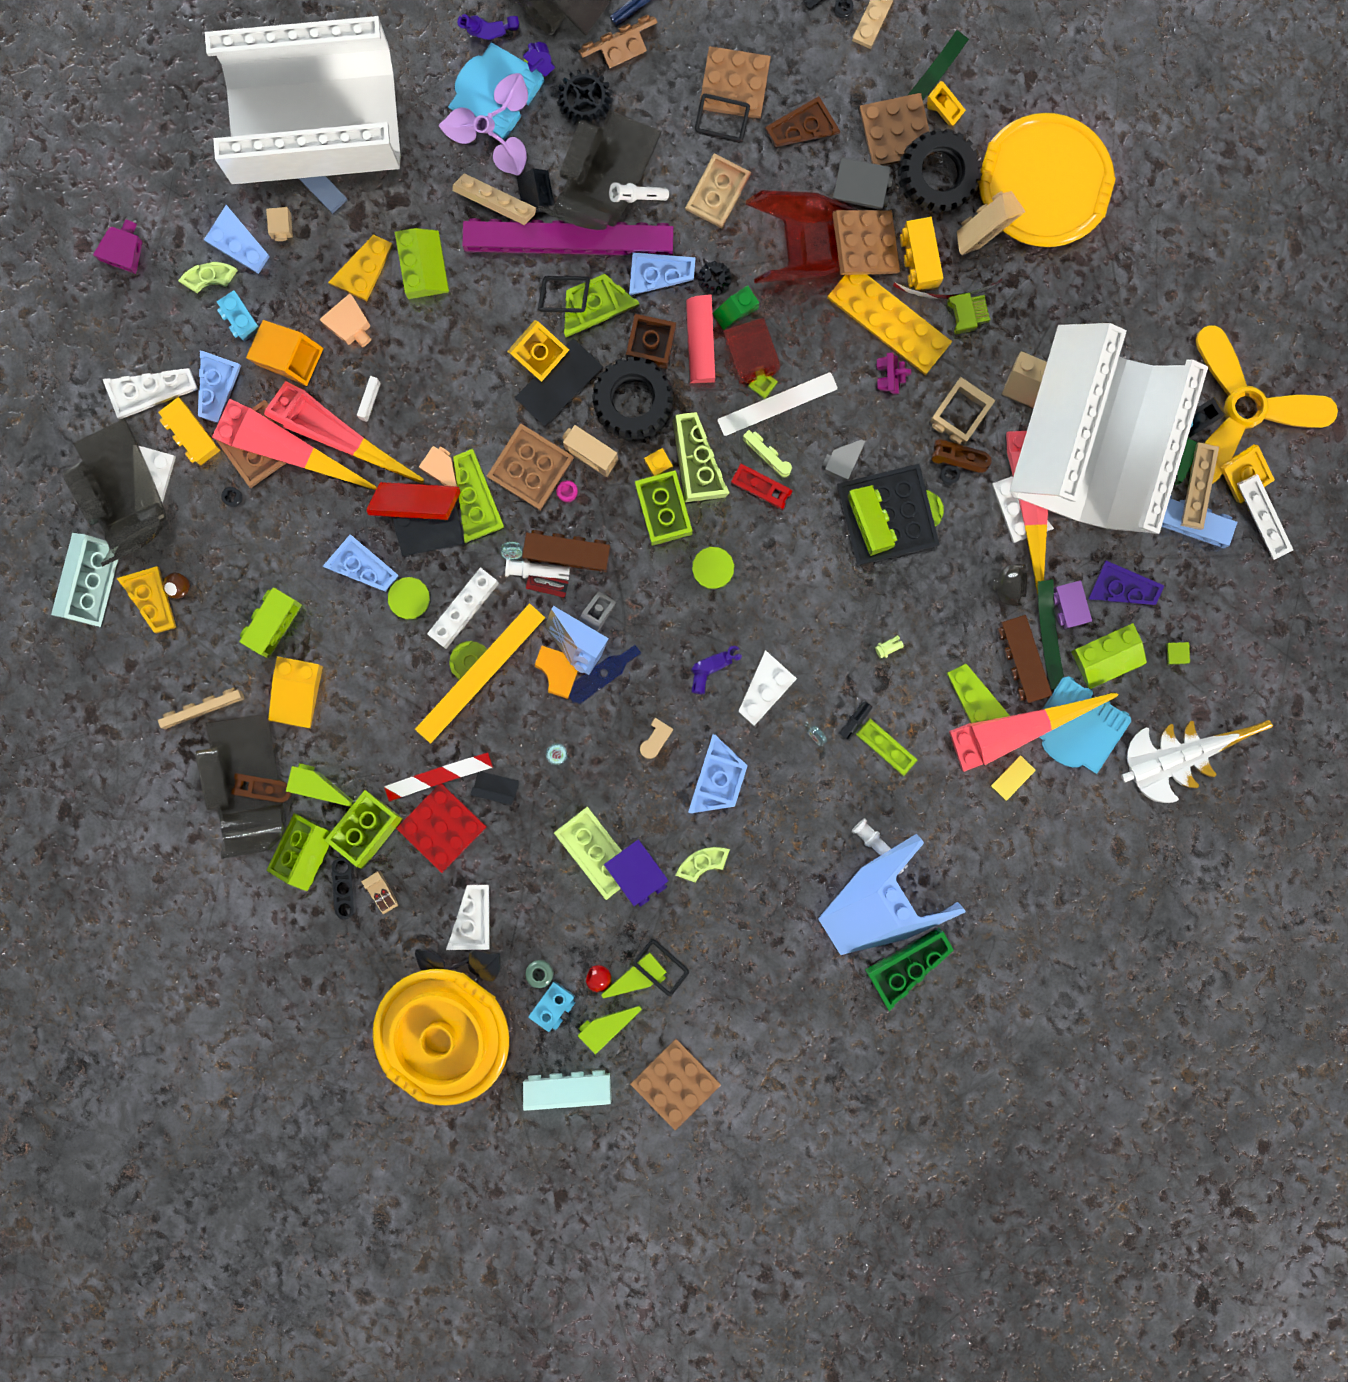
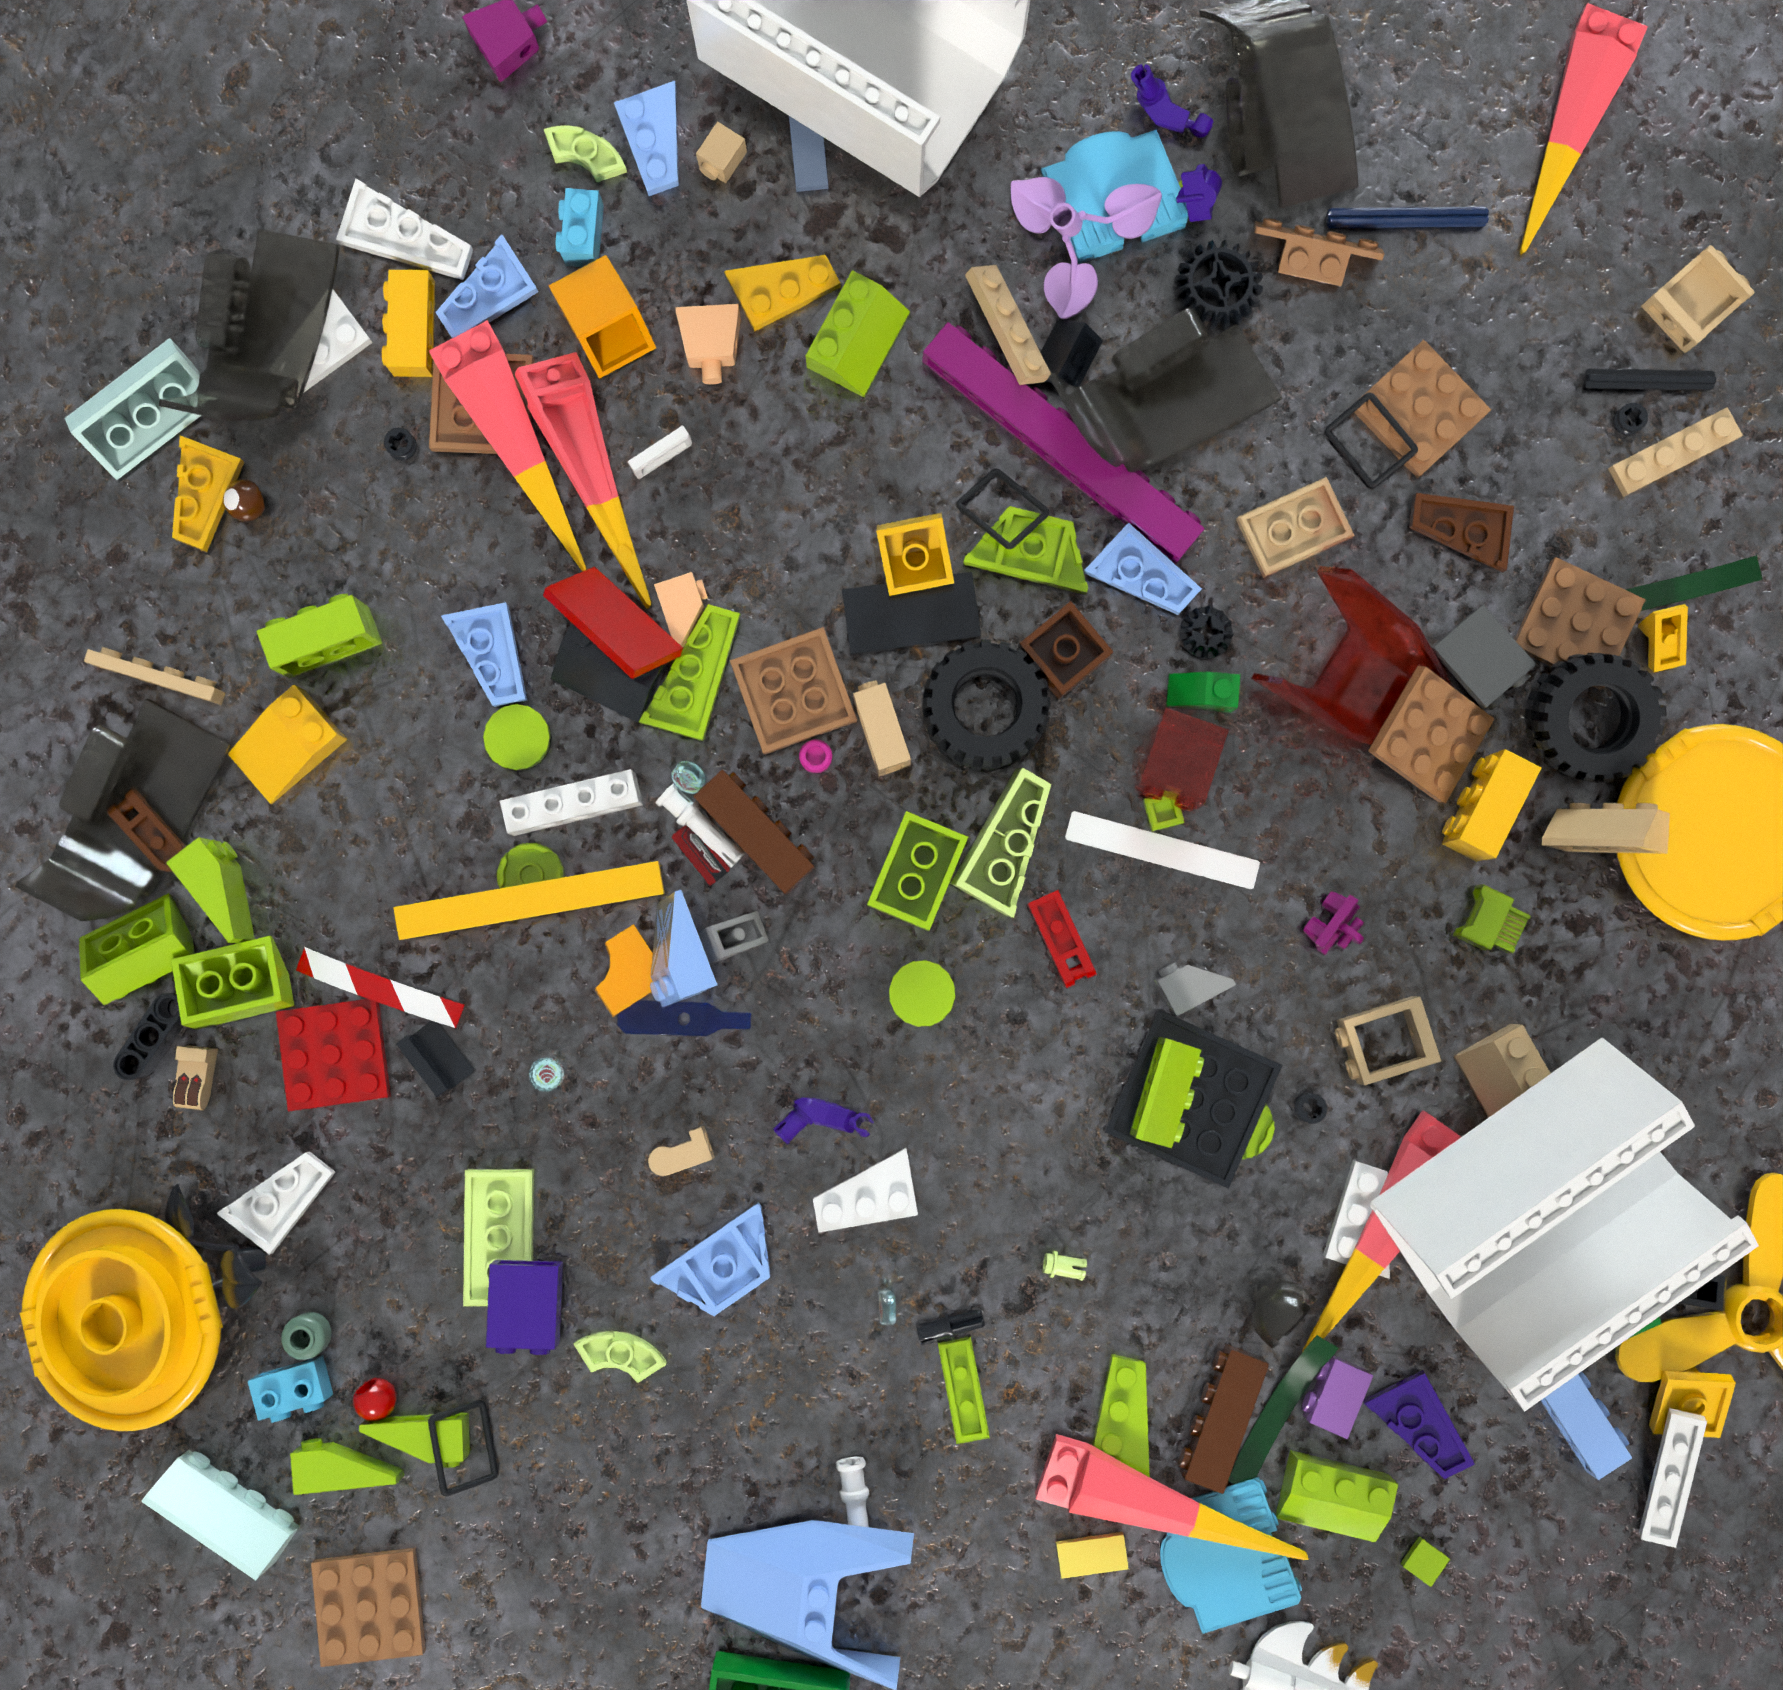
camera: 35 degrees right, 0 degrees up
white pin [609,183,669,203] -> none
yellow brick [644,448,673,476] -> none
coral brick [686,295,715,383] -> none
yellowish green plate [742,430,792,478] -> none
yellow plate [827,274,952,376] -> none
sticker [893,278,1003,299] -> none
reddish brown plate [932,439,992,473] -> none
tan plate [1180,442,1219,530] -> none

